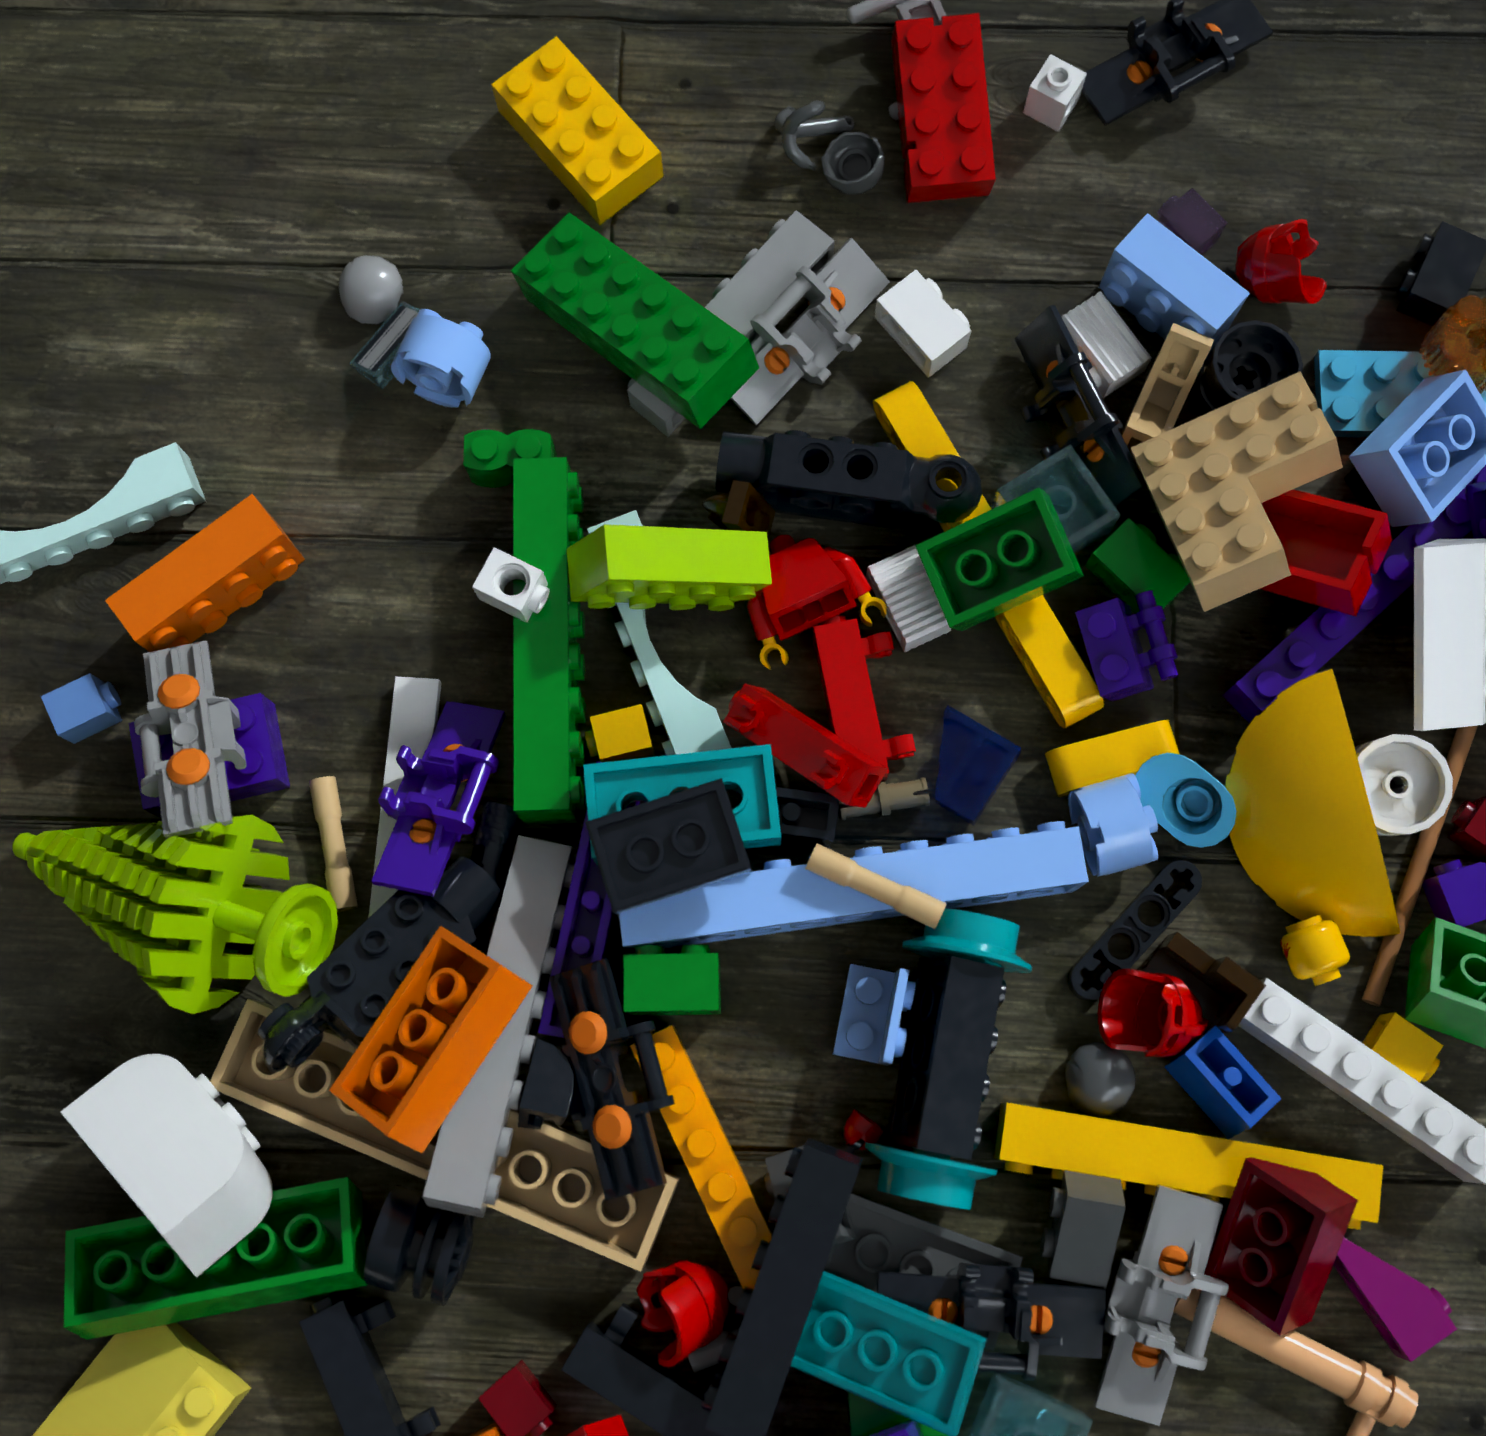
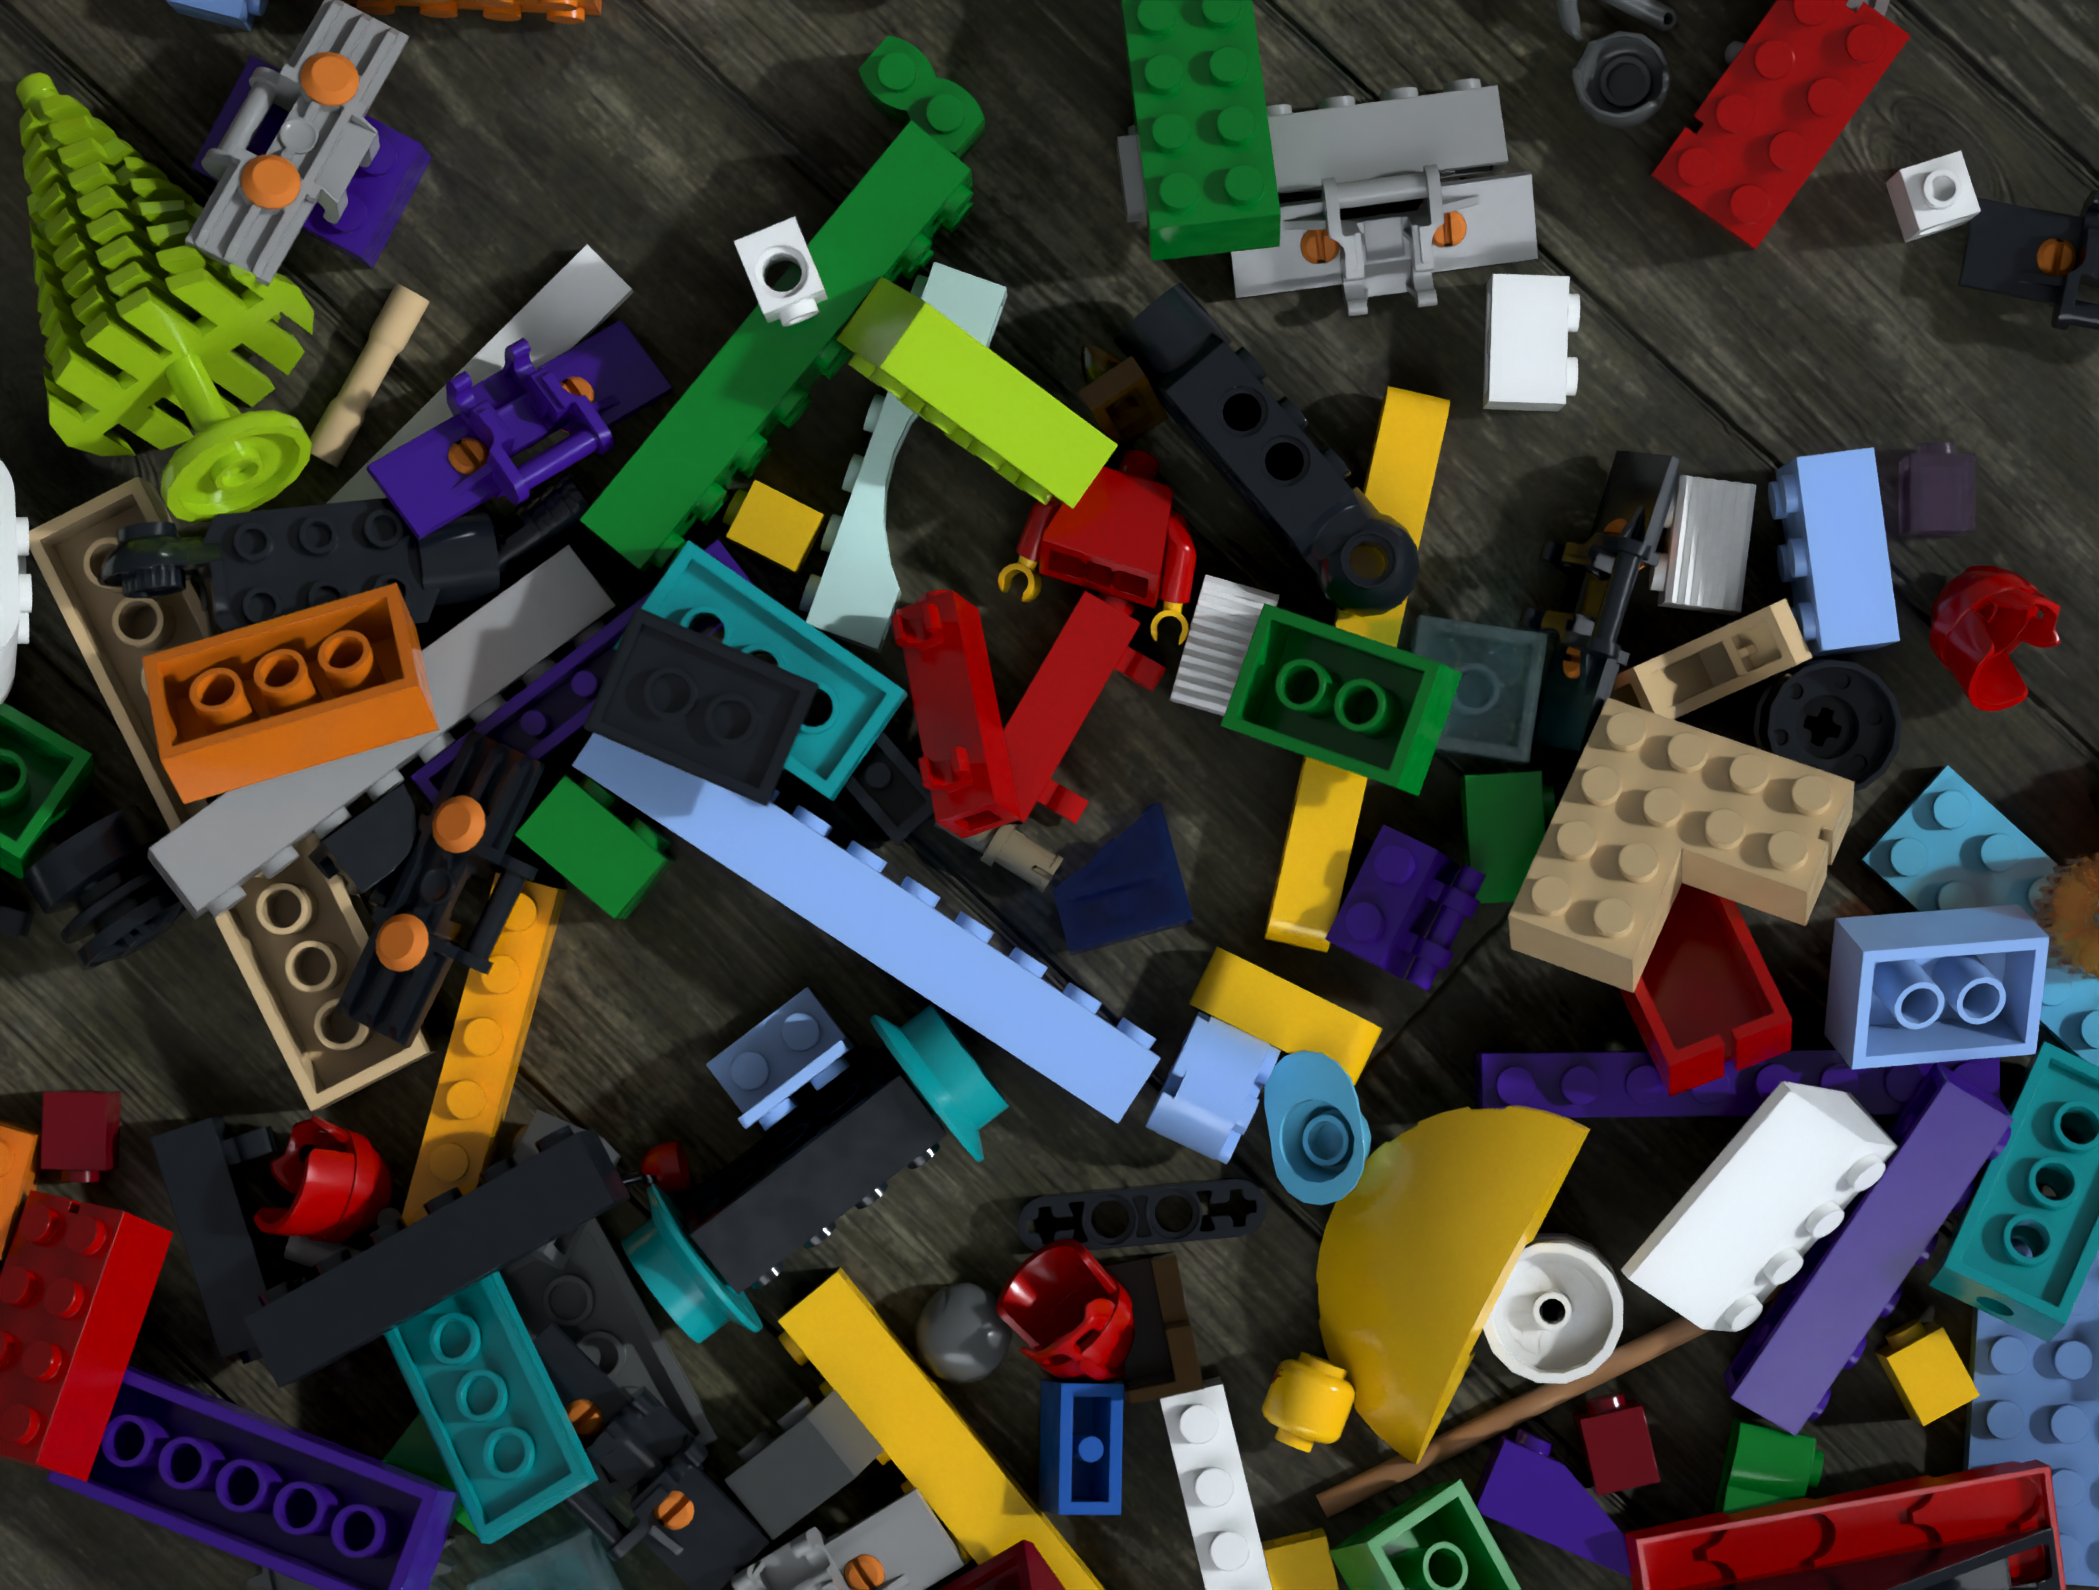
camera: 40 degrees right, 10 degrees up
tan piece [805,843,946,929] -> none

